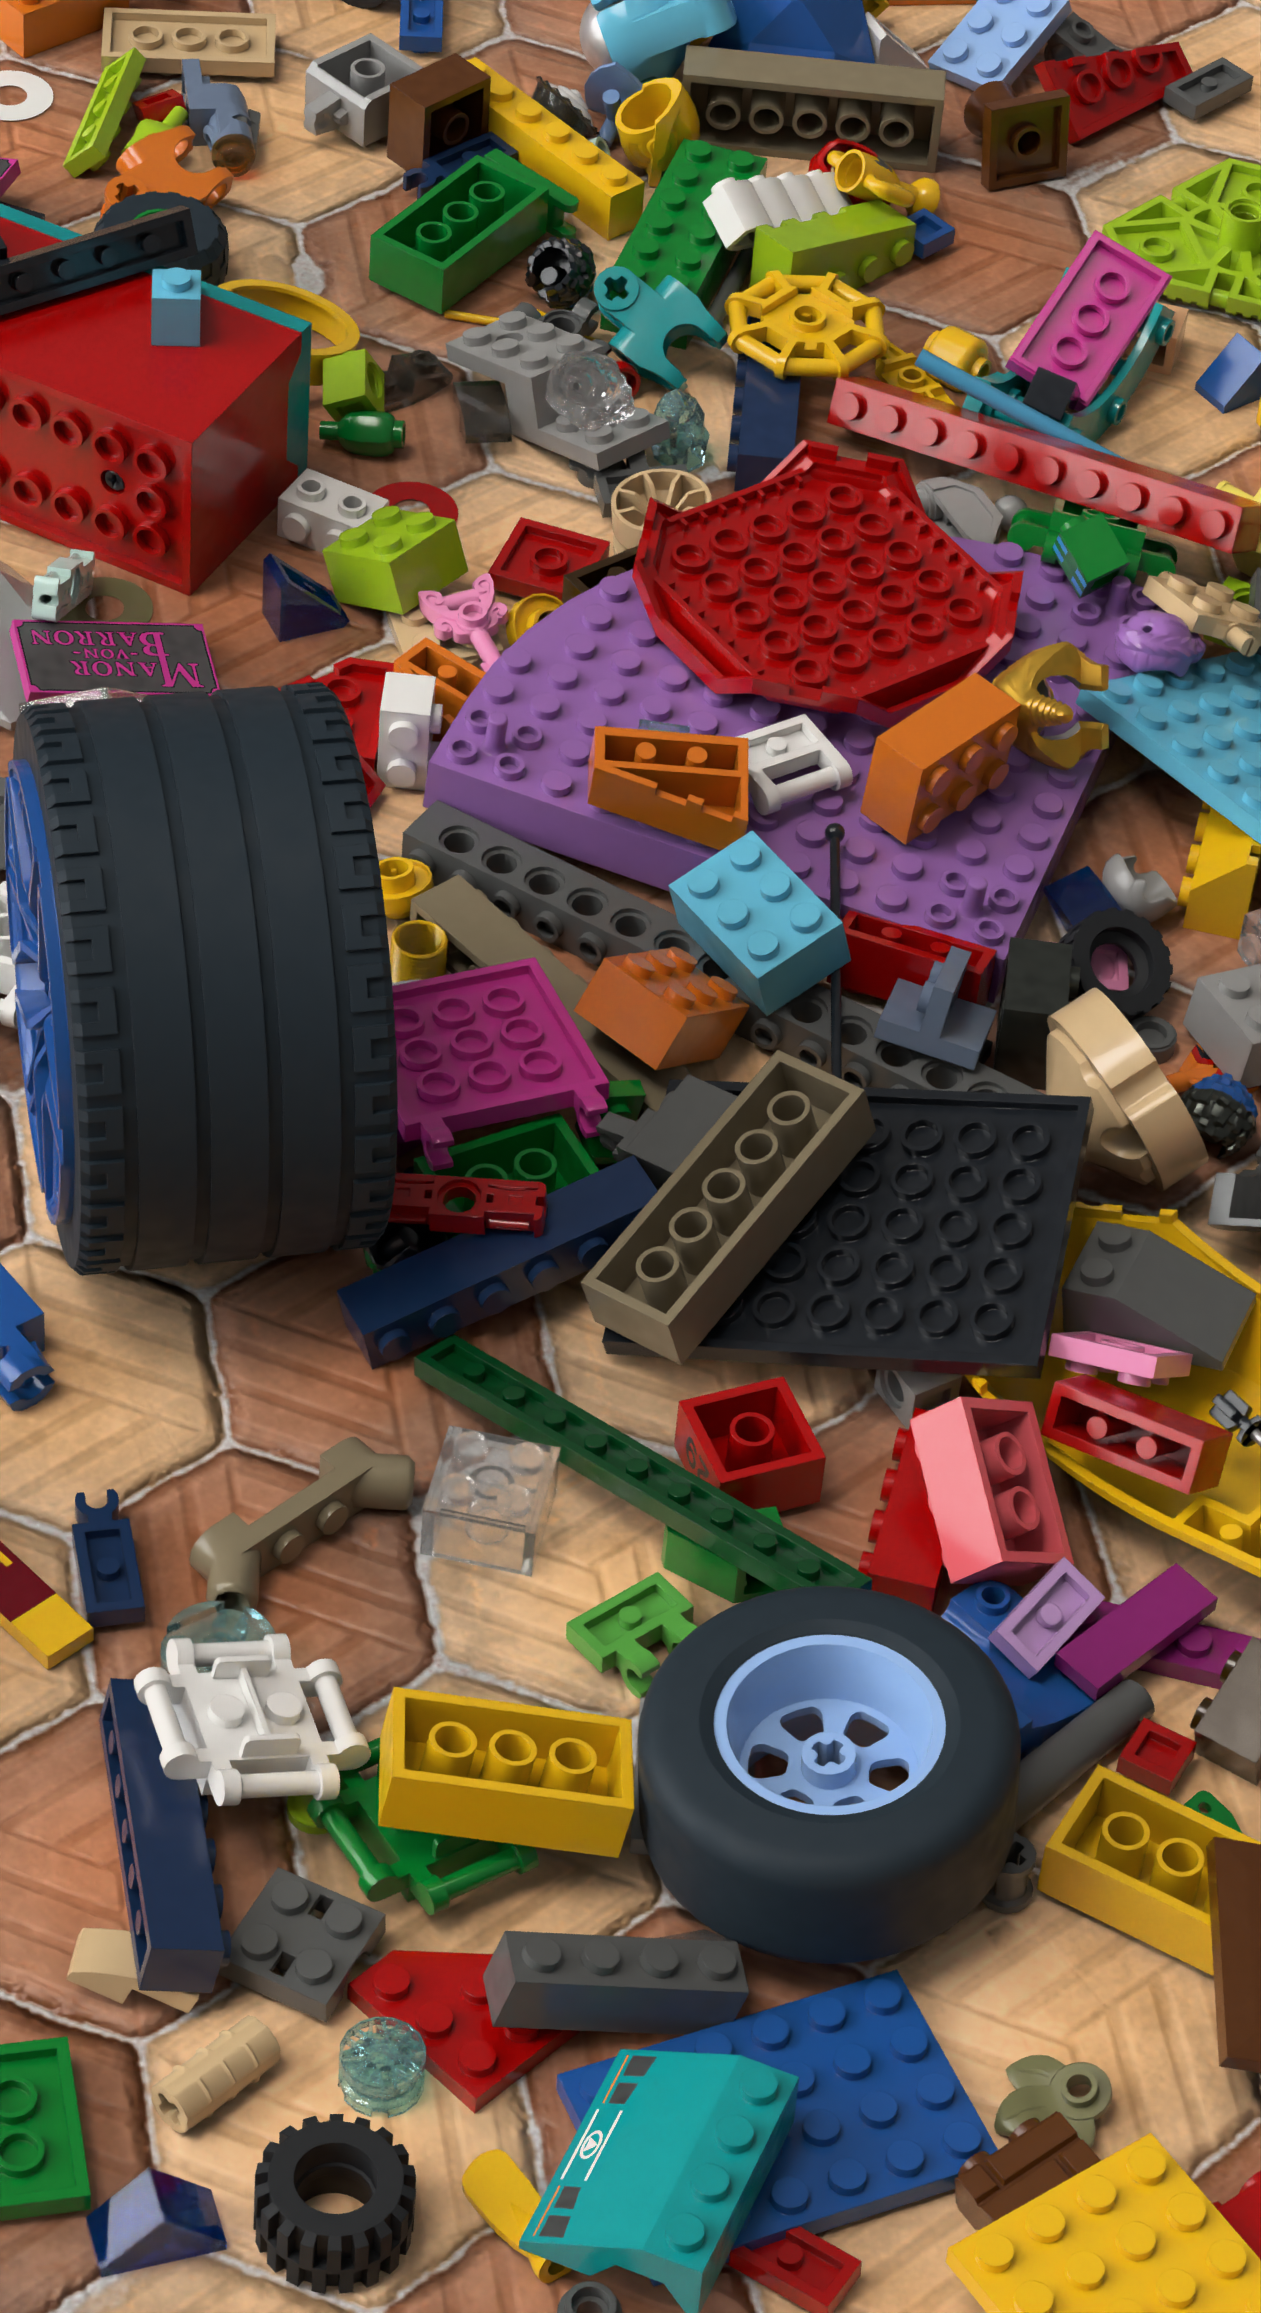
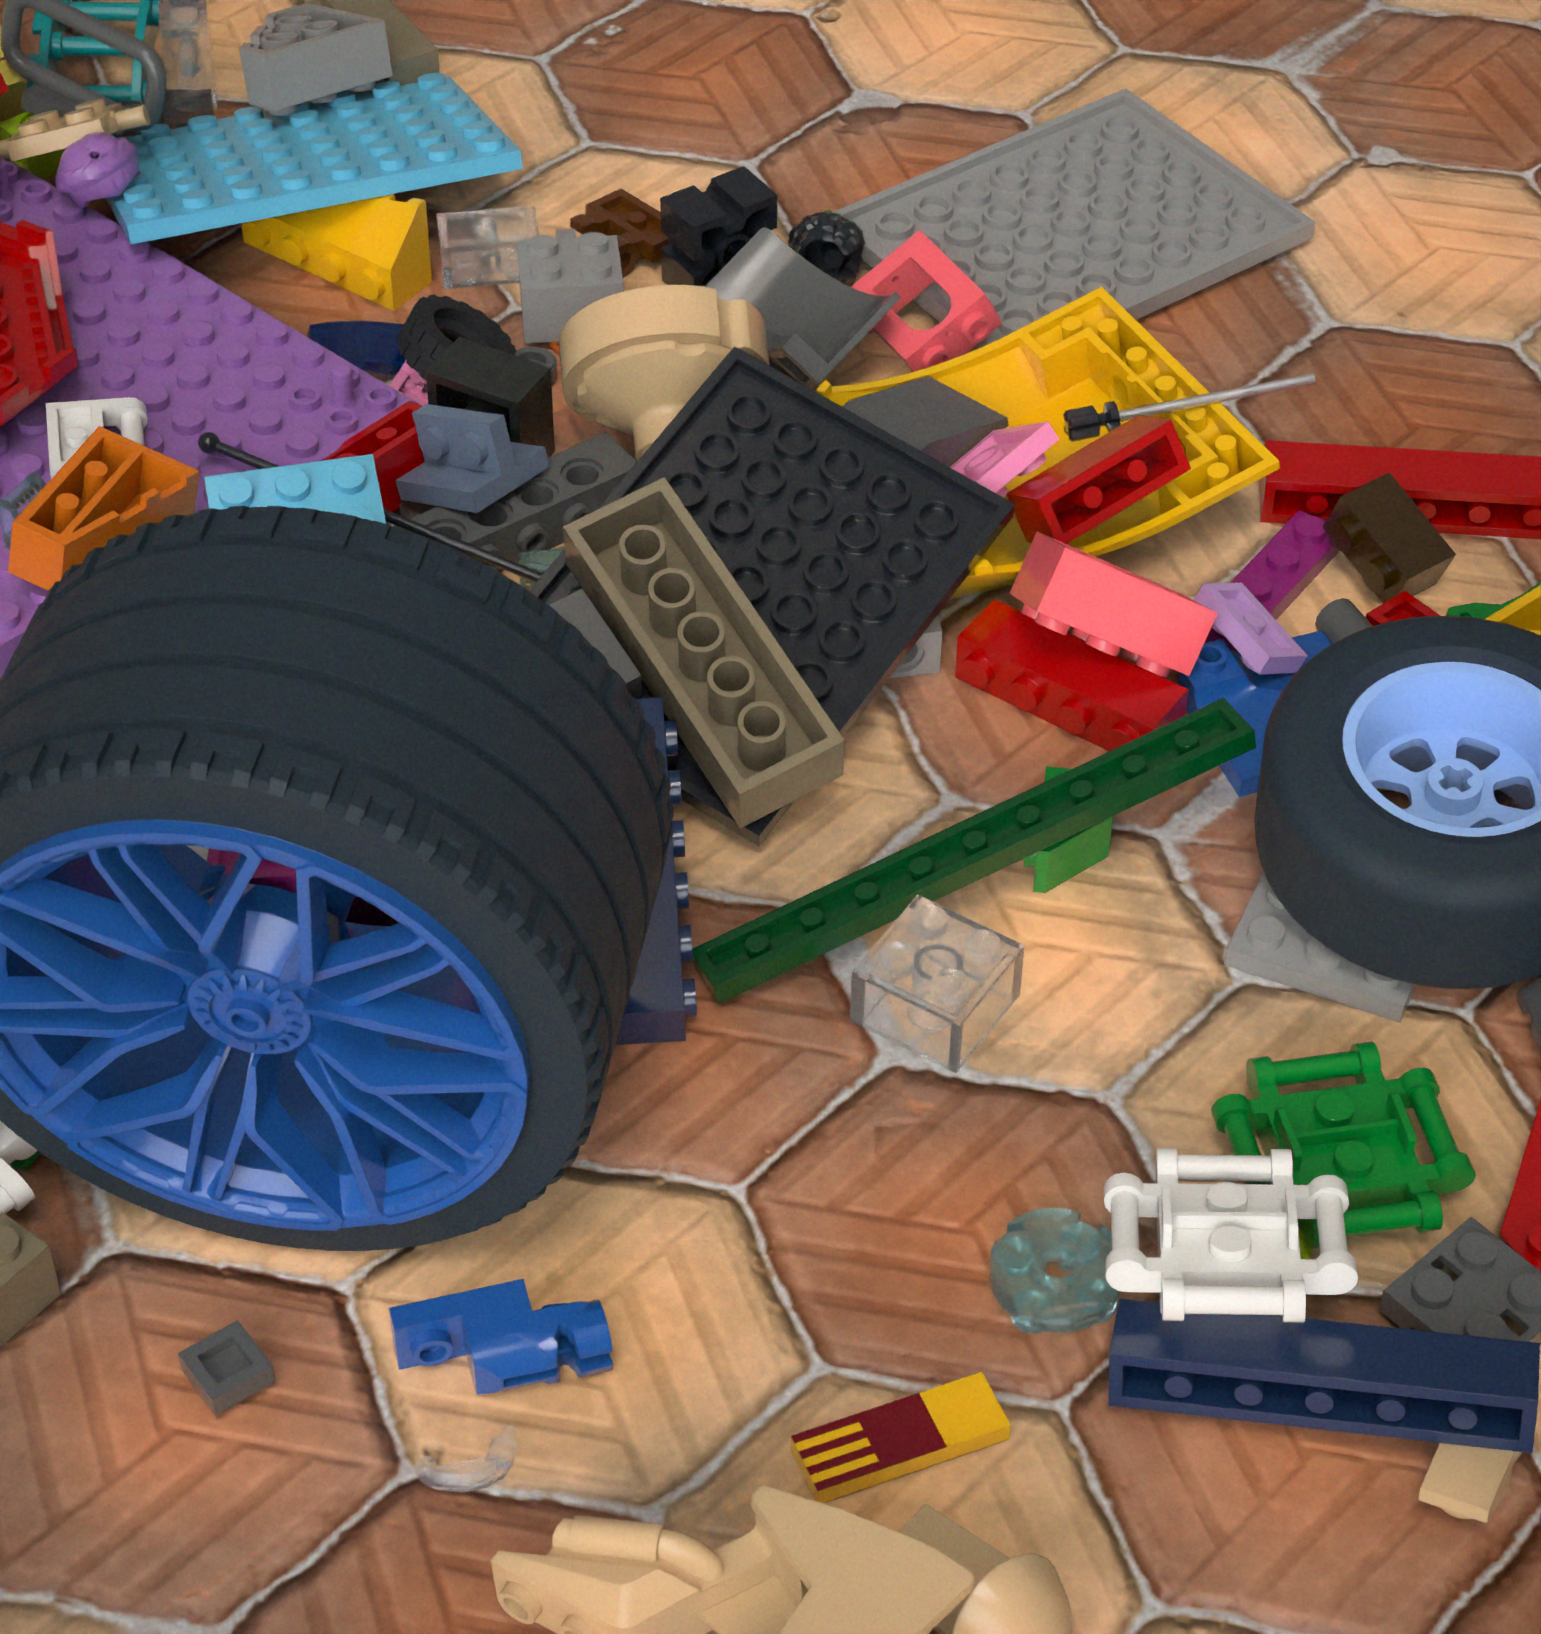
camera: 65 degrees left, 0 degrees up
dark blue plate [72,1489,145,1627] -> none
dark tan plate [189,1437,415,1619] -> none
yellow brick [378,1687,634,1858] -> none
bright green plate [566,1572,697,1699] -> none
red brick [674,1376,826,1512] -> none
orange piece [860,672,1021,845] -> none
pearl gold piece [992,641,1109,770] -> none
magenta tile [1054,1563,1218,1701] -> none
light grey hair [1102,853,1178,923] -> none

